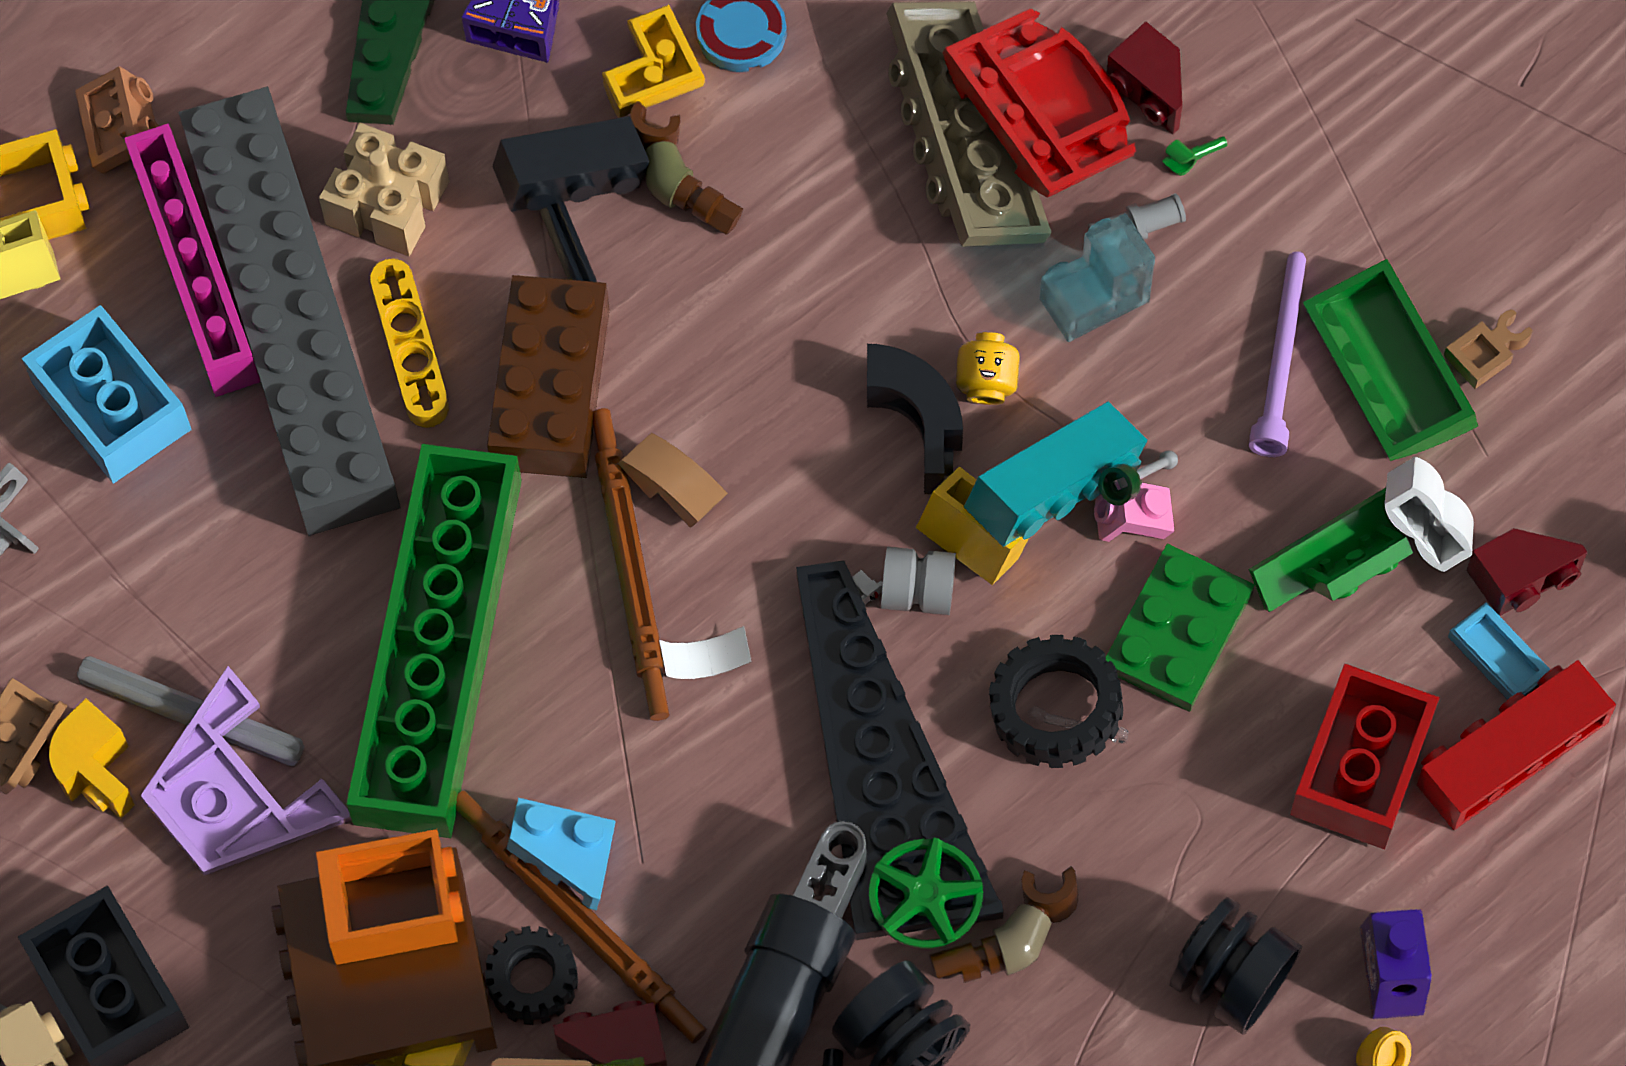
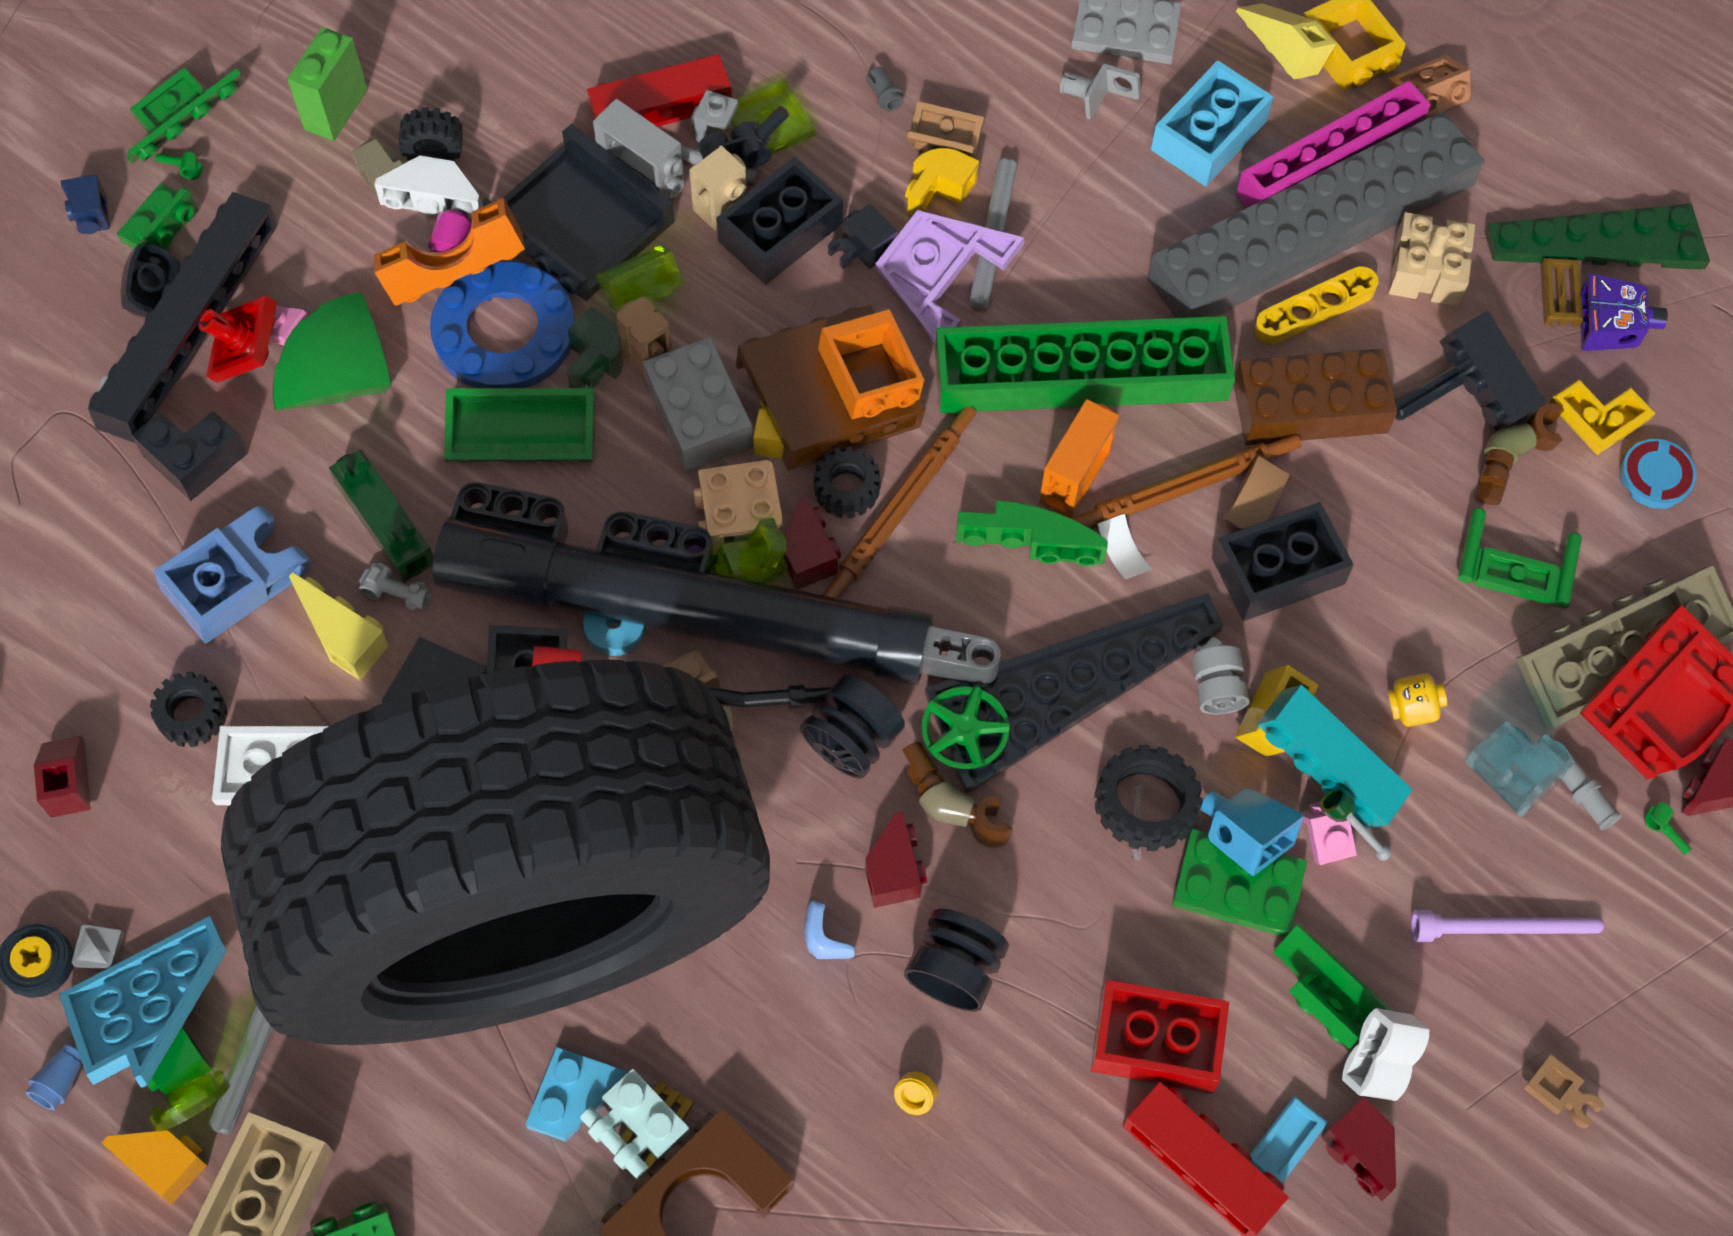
camera: 75 degrees right, 0 degrees up
medium azure wing [506,797,616,910] -> none
black arch [867,344,963,494] -> none
green slope [1303,259,1478,461] -> none
dark purple torso [1360,909,1431,1019] -> none
none -> black brick [828,203,897,269]
none -> dark red slope [865,811,927,908]
none -> green slope [956,500,1108,566]
none -> orange window [1039,399,1120,518]
none -> dark azure torso [1201,788,1304,876]
none -> black brick [1212,502,1354,621]
none -> green plate [1458,507,1582,608]
none -> pearl gold tile [1540,258,1583,327]

